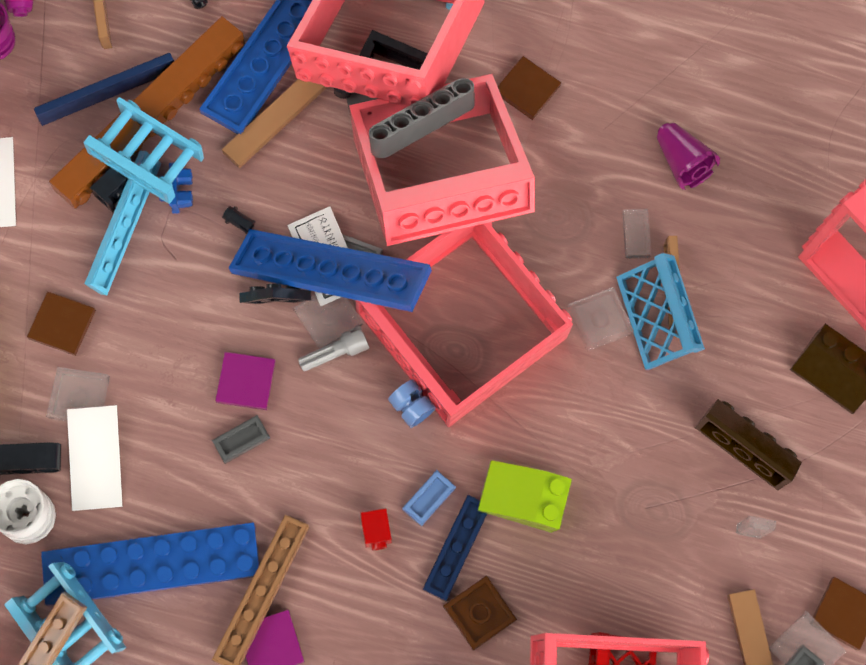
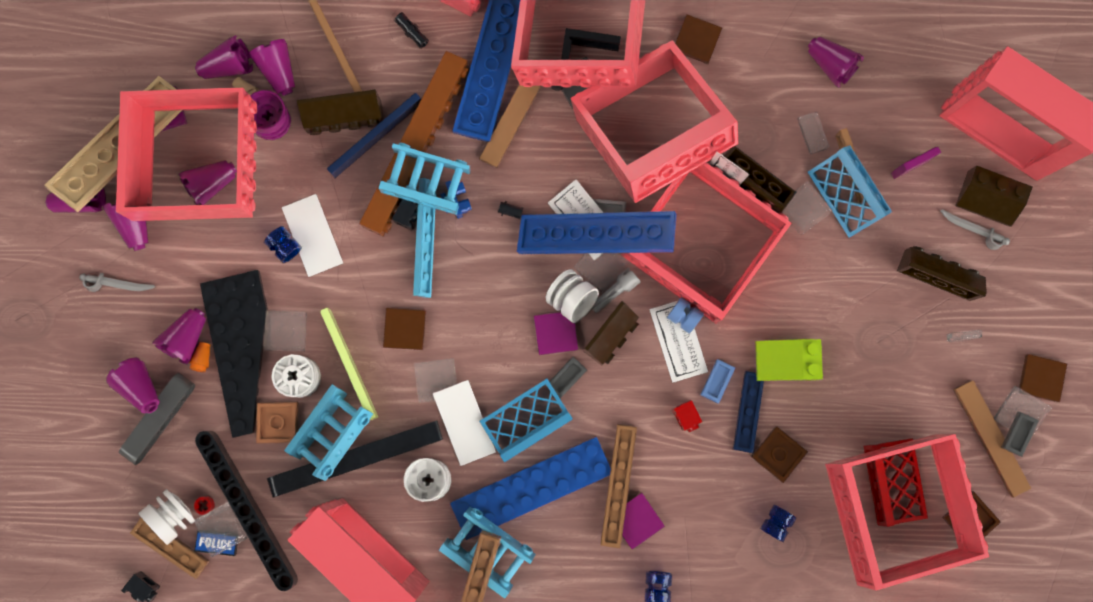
camera: 10 degrees left, 10 degrees up
black plate [239,283,311,304] -> none
dark grey beam [369,78,475,158] -> none
none -> dark brown slope [297,89,384,135]
none -> dark azure fence [479,379,573,462]
none -> white wheel [546,269,599,323]
none -> dark brown slope [583,301,639,366]
none -> white sticker [649,301,708,383]
none -> white sticker [709,152,749,186]
none -> dark brown slope [724,146,797,213]
none -> magenta tile [891,147,942,179]
none -> light grey sword [940,209,1010,250]

